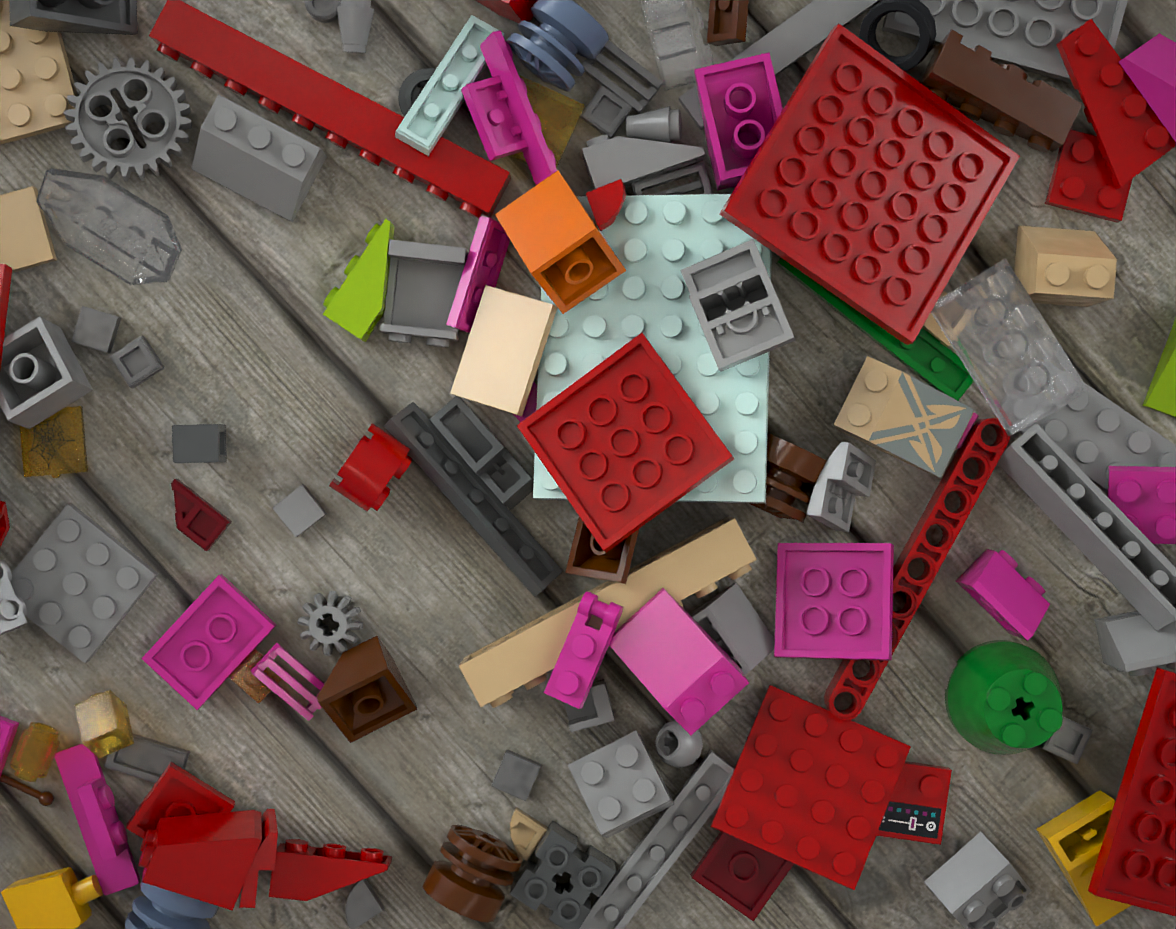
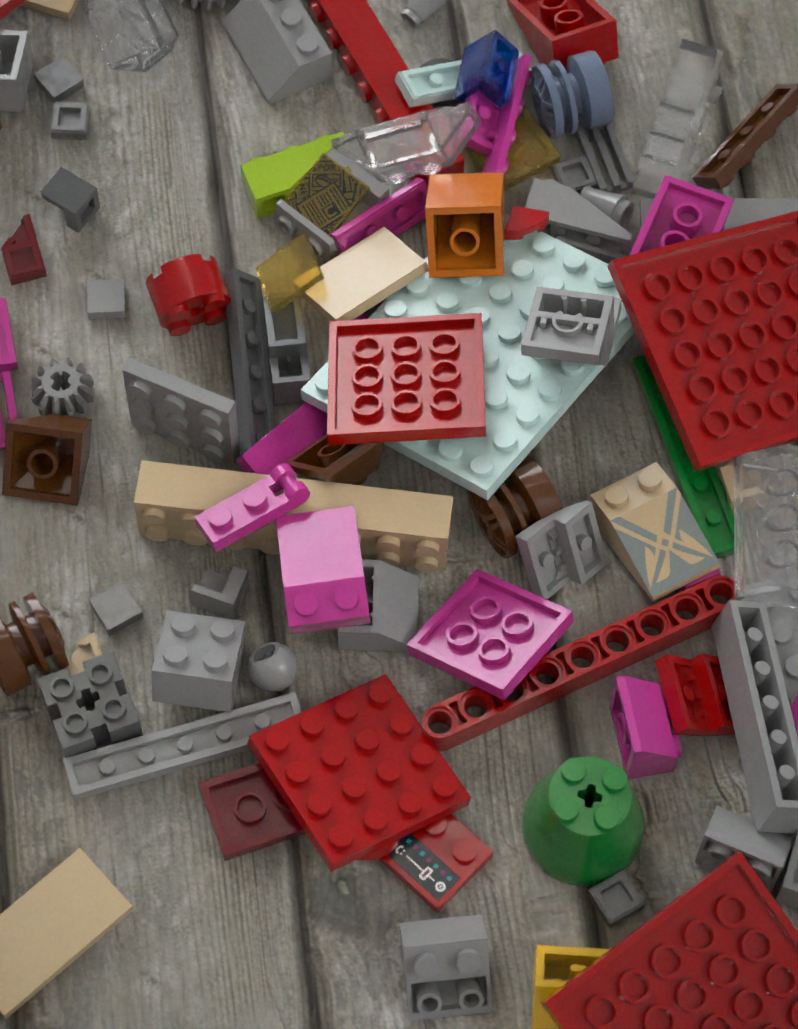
camera: 30 degrees right, 25 degrees down
none -> light grey plate [122,357,240,466]
none -> dark pink tile [236,402,328,475]
none -> clear yellow piece [255,233,324,313]
none -> clear yellow piece [285,153,370,238]
none -> clear wedge [331,102,481,184]
none -> clear blue panel [454,29,520,108]
none -> red slope [655,653,735,736]

